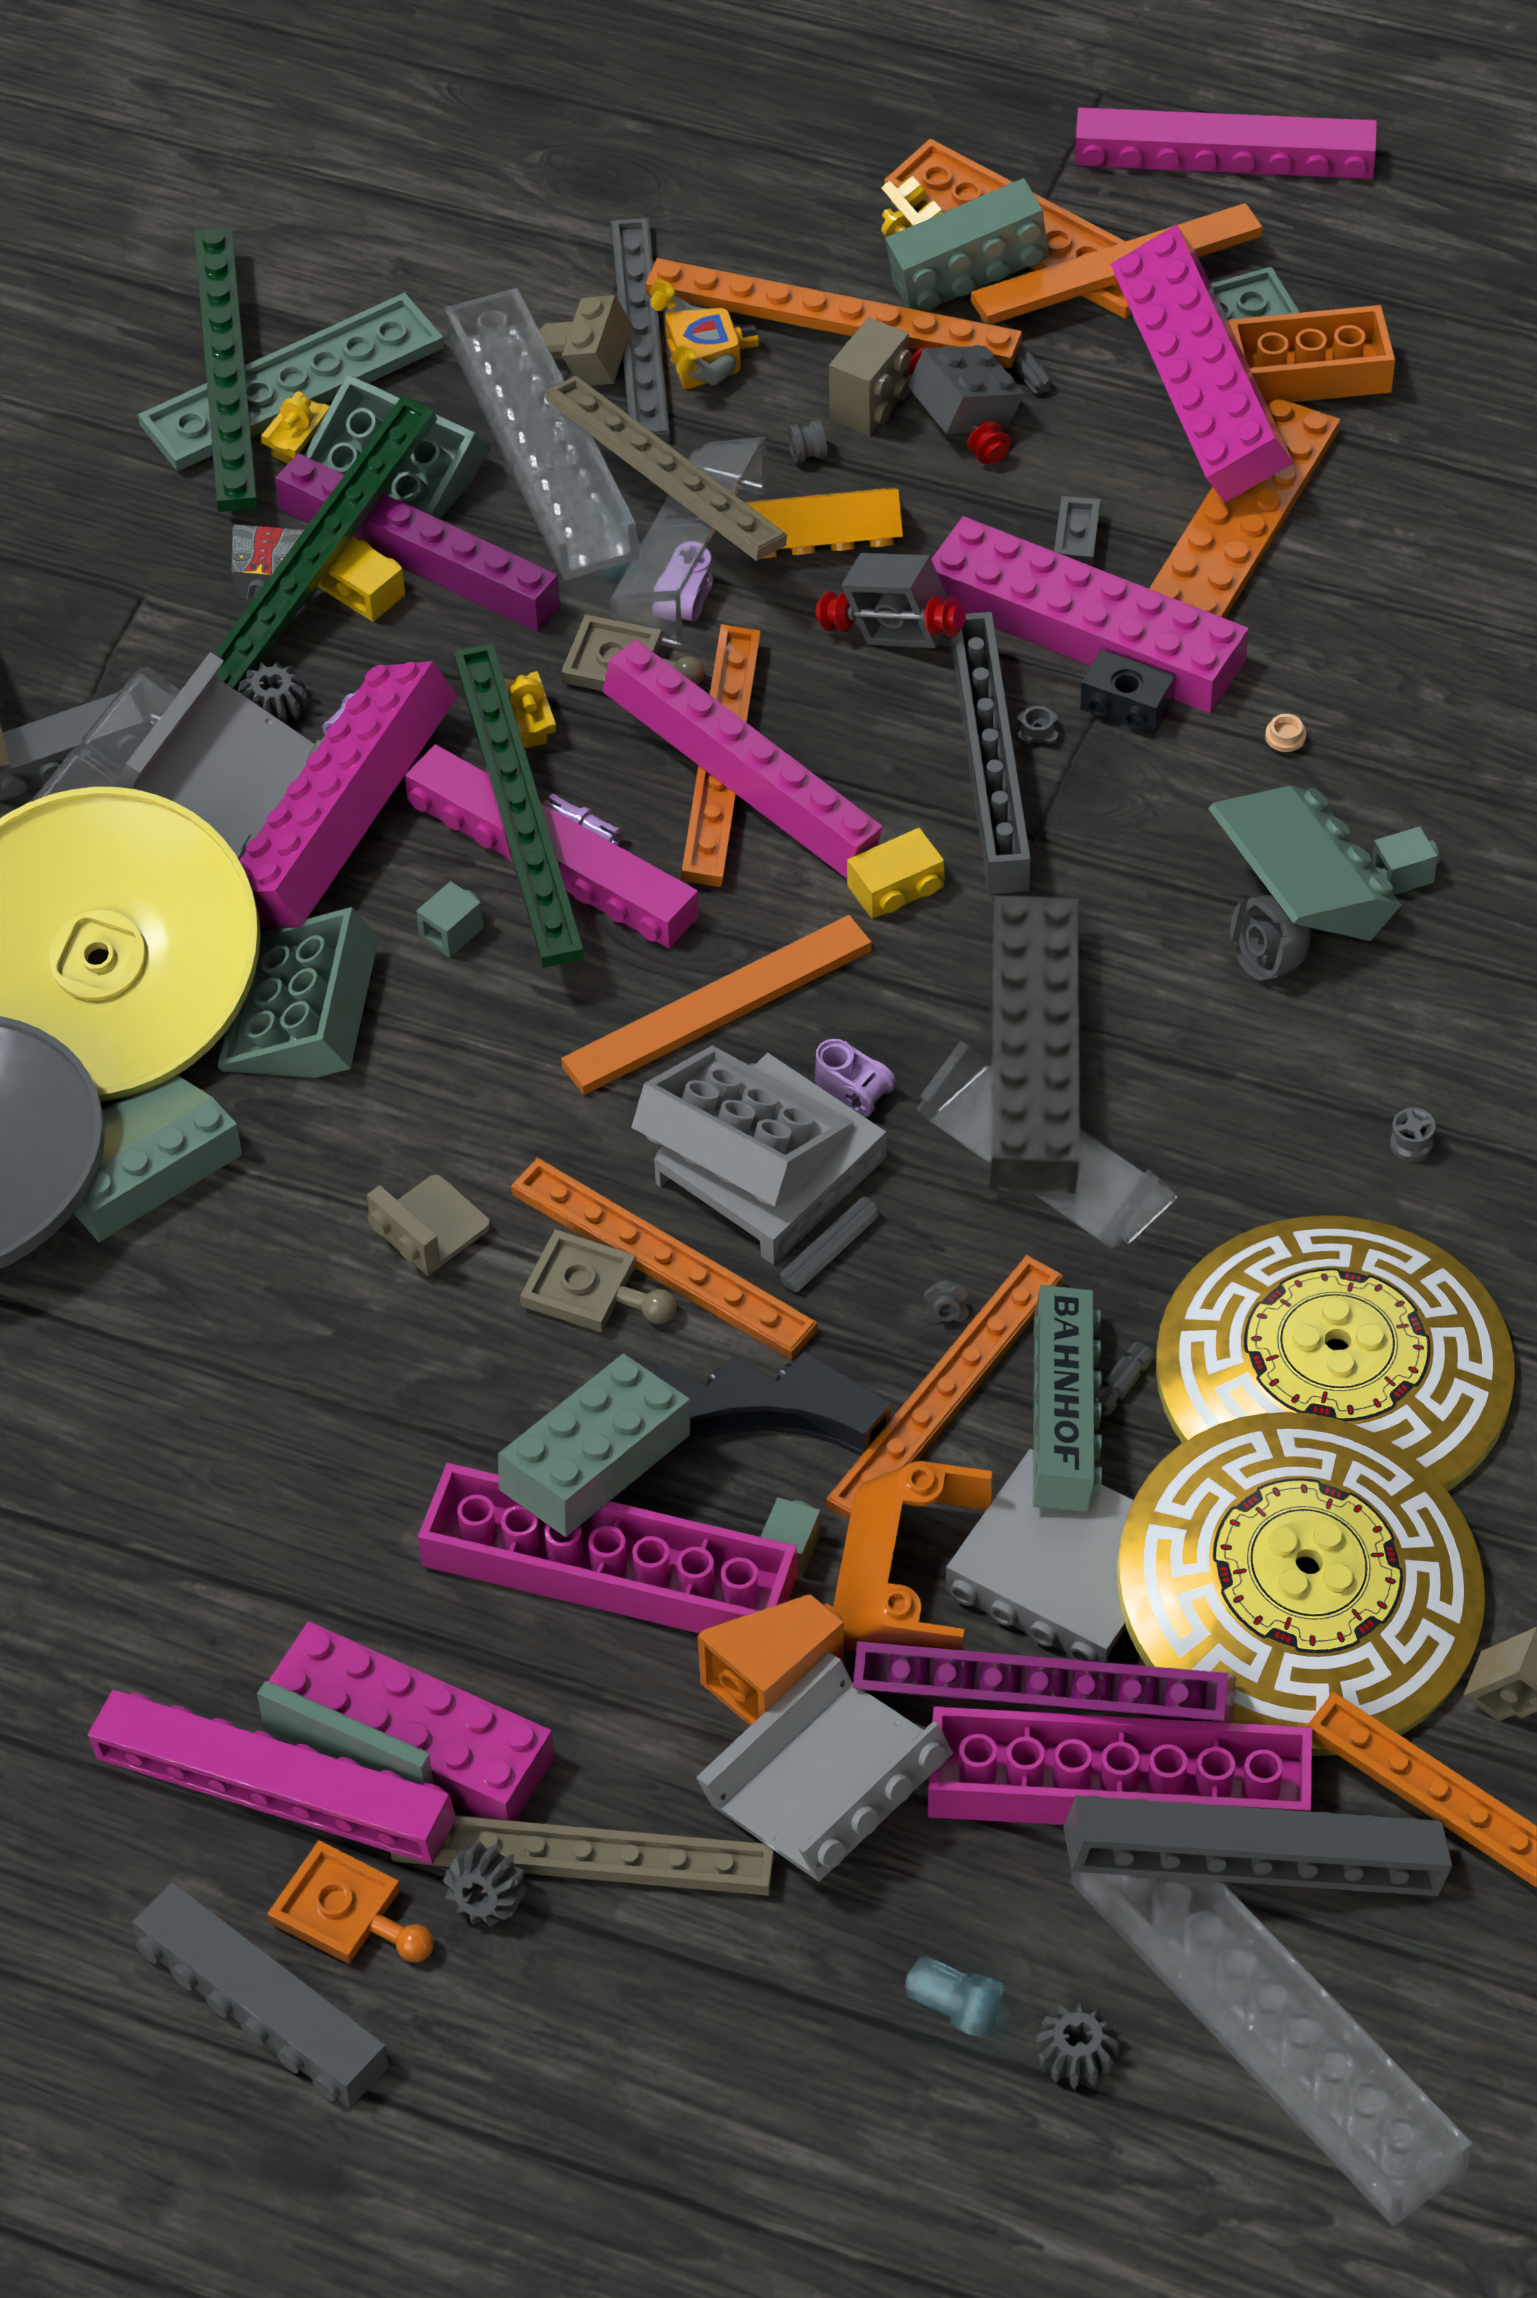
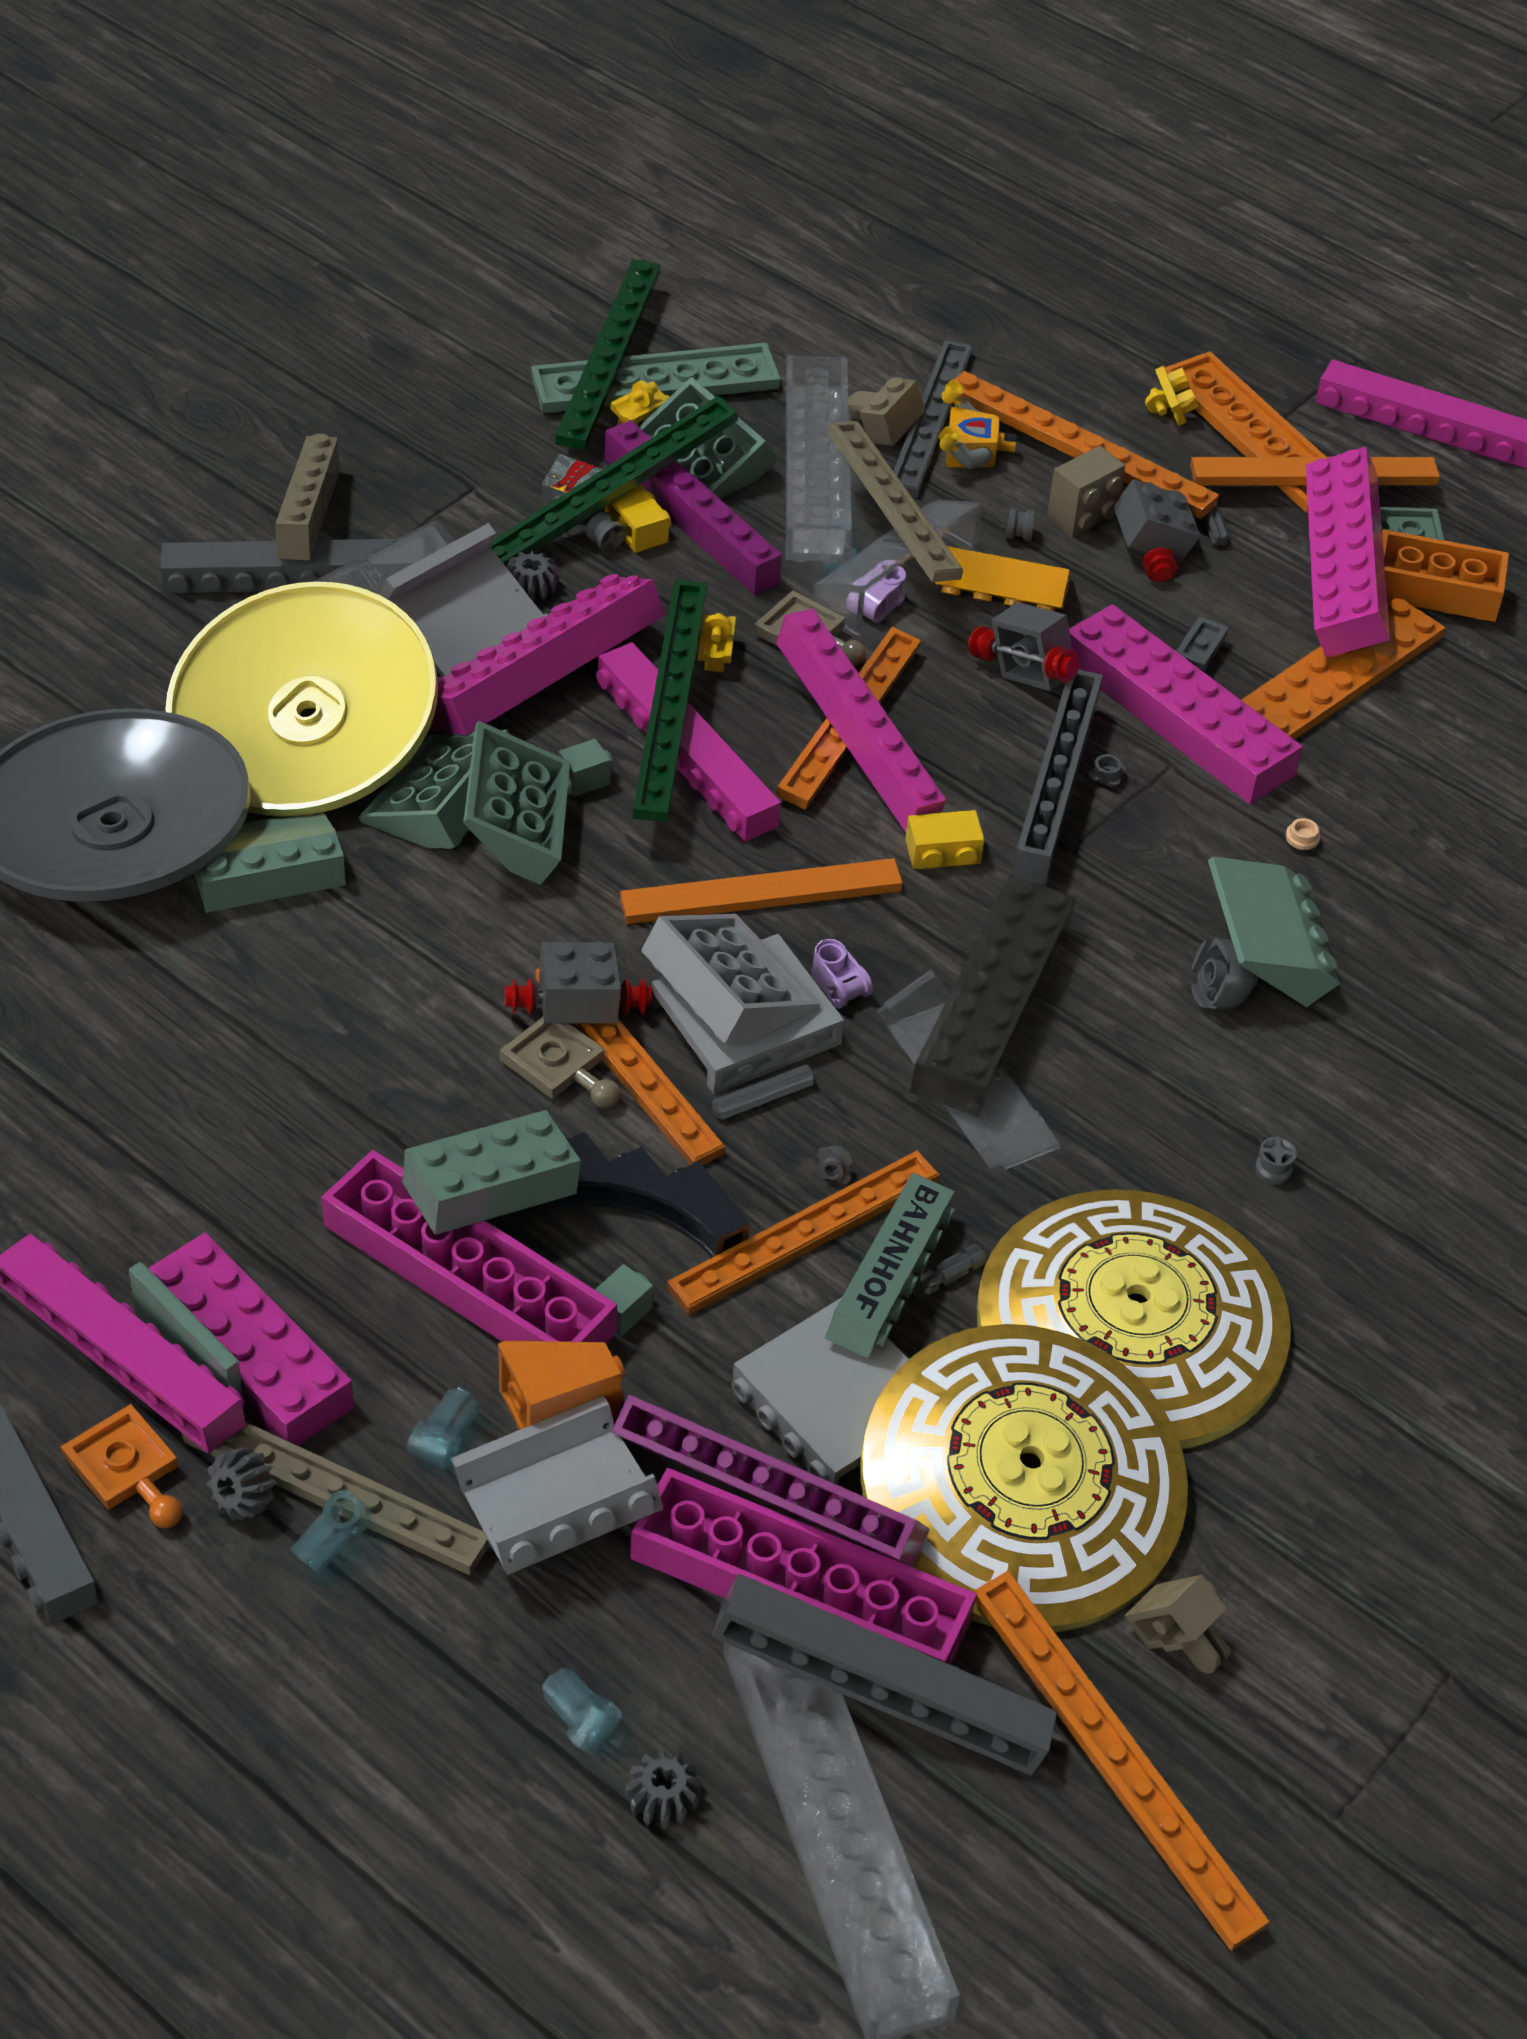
camera: 15 degrees right, 5 degrees down
dark tan bracket [367,1174,490,1276] -> none
lavender pin [543,794,623,846] -> none
orange windscreen [833,1461,993,1652] -> none
sand green brick [885,178,1050,312] -> none
black brick [1080,649,1176,735] -> none
sand green brick [1372,826,1440,895] -> none
none -> clear light blue piece [290,1491,371,1574]
none -> clear light blue piece [407,1387,479,1470]
none -> sand green slope [463,721,570,885]
none -> dark grey brick [504,941,652,1023]
none -> dark grey wheel [586,511,626,552]

